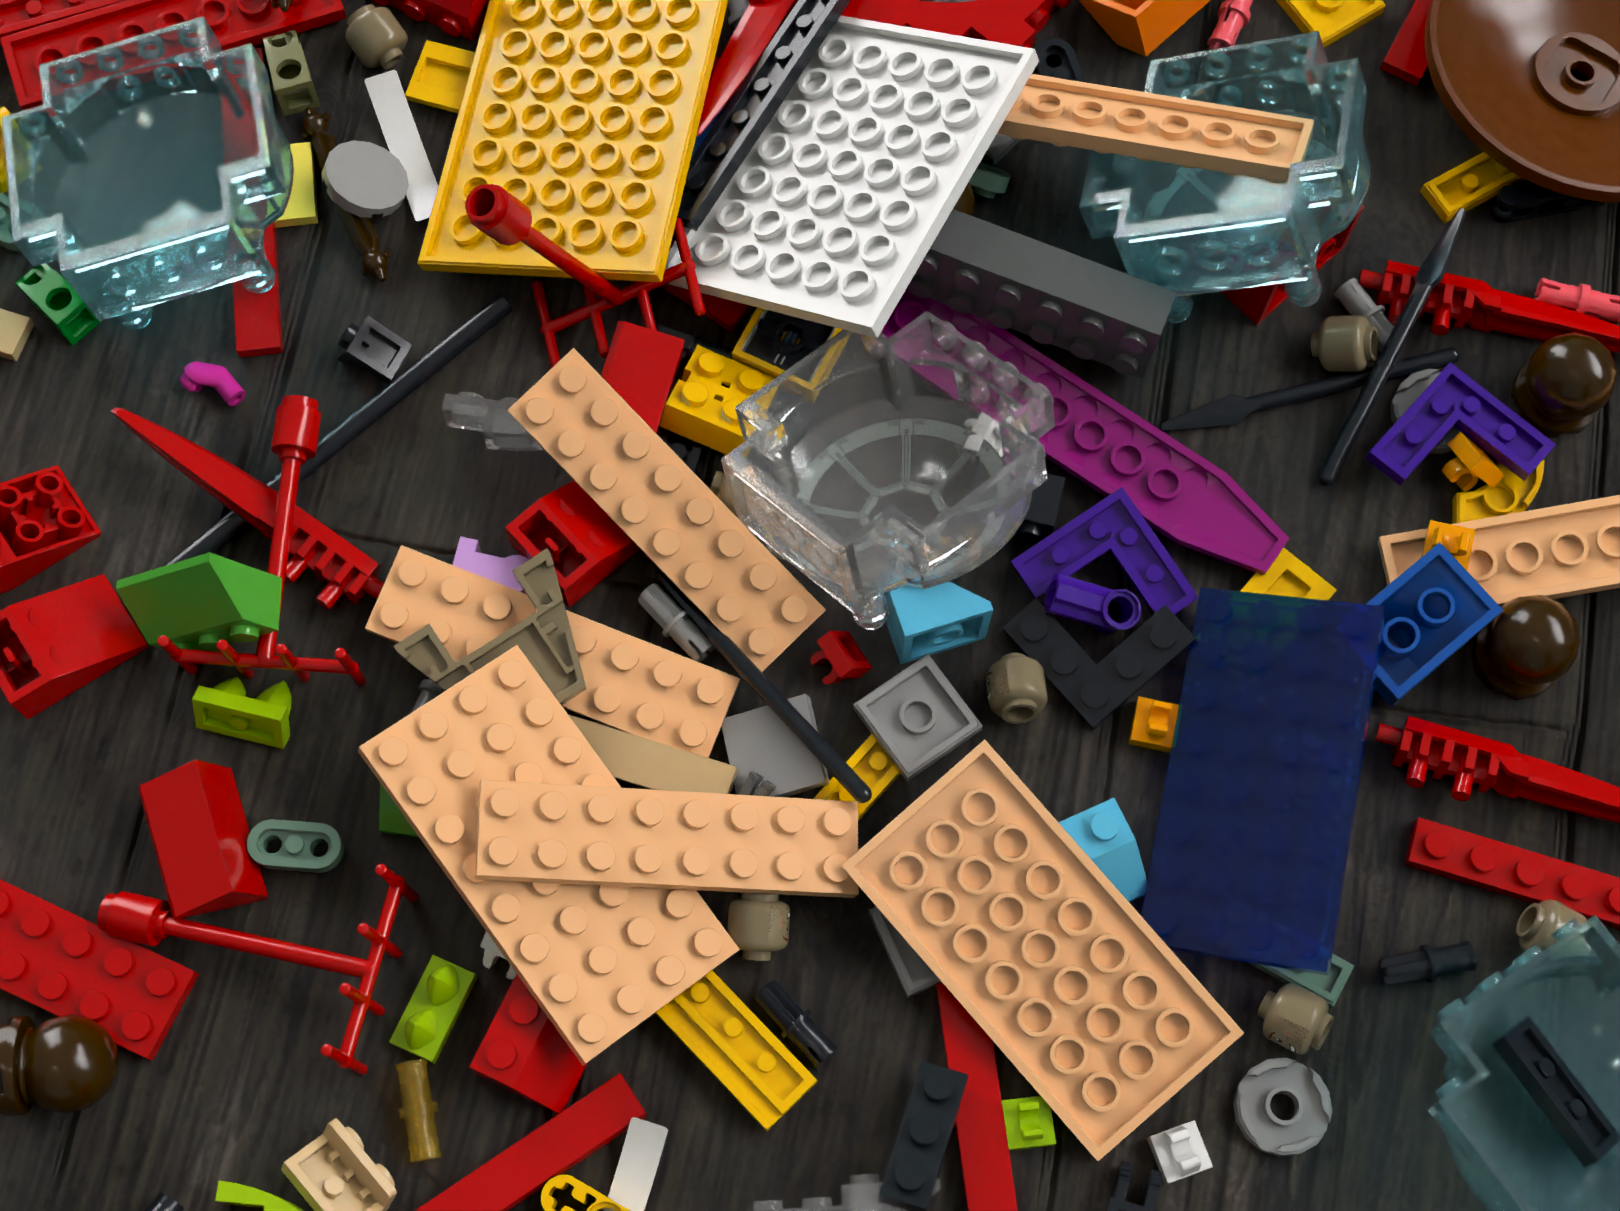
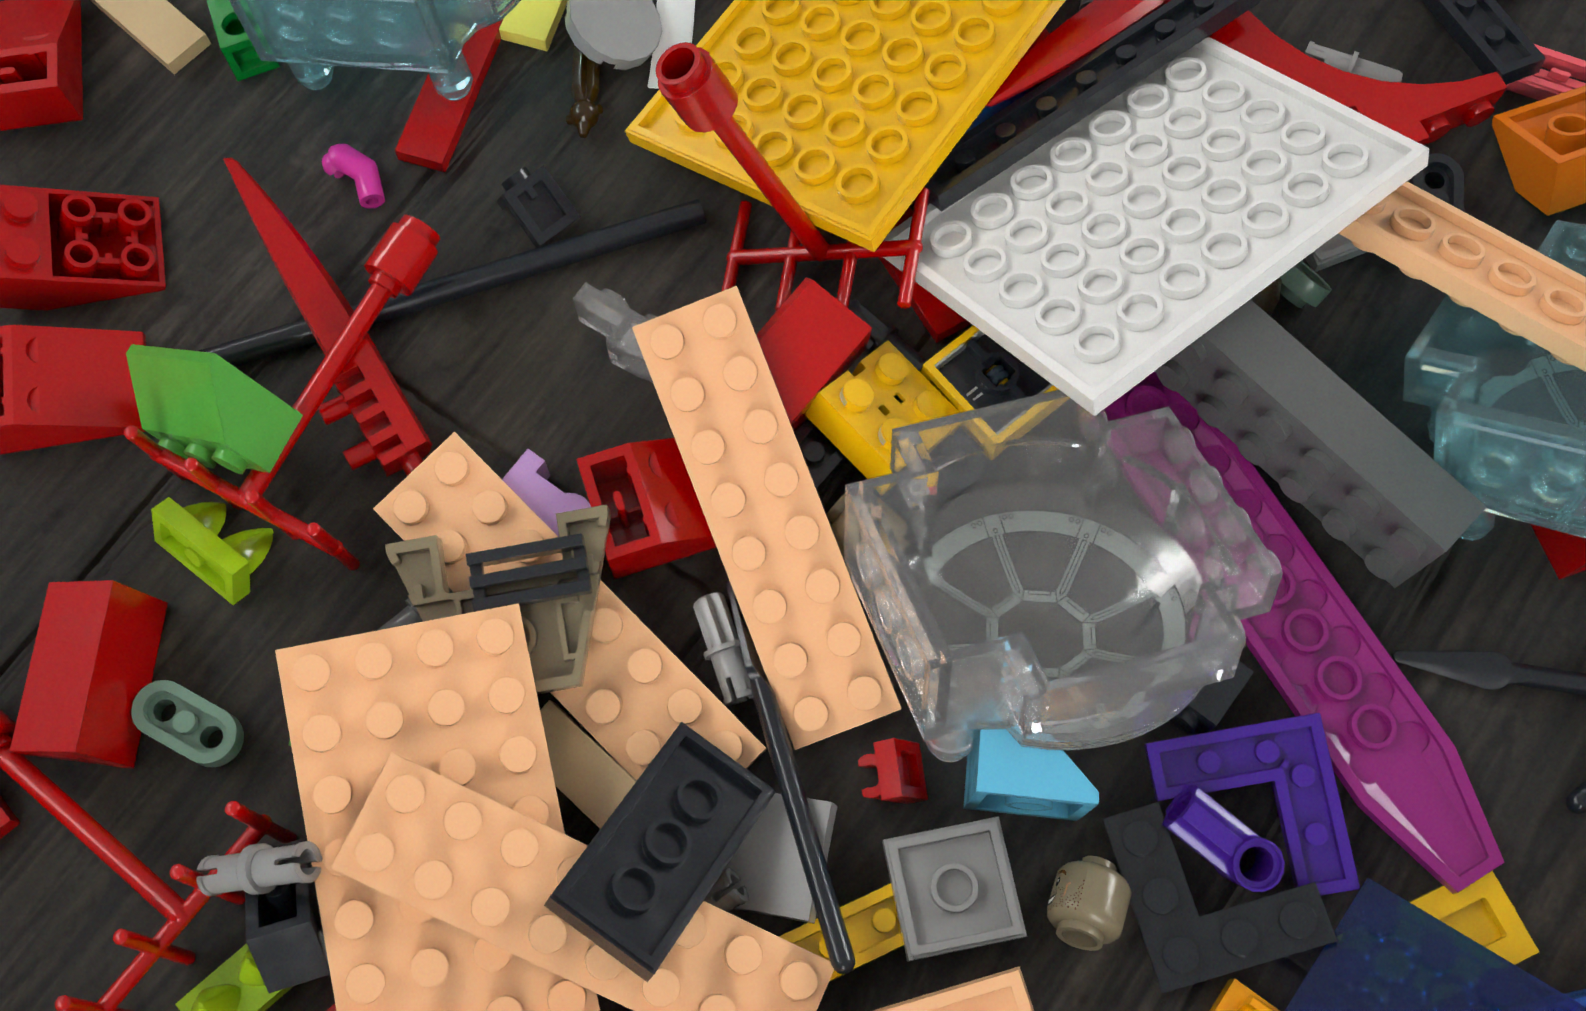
camera: 25 degrees right, 0 degrees up
none -> light grey pin [196,841,322,896]
none -> black brick [245,838,330,993]
none -> black tile [466,533,593,612]
none -> black tile [544,722,776,982]

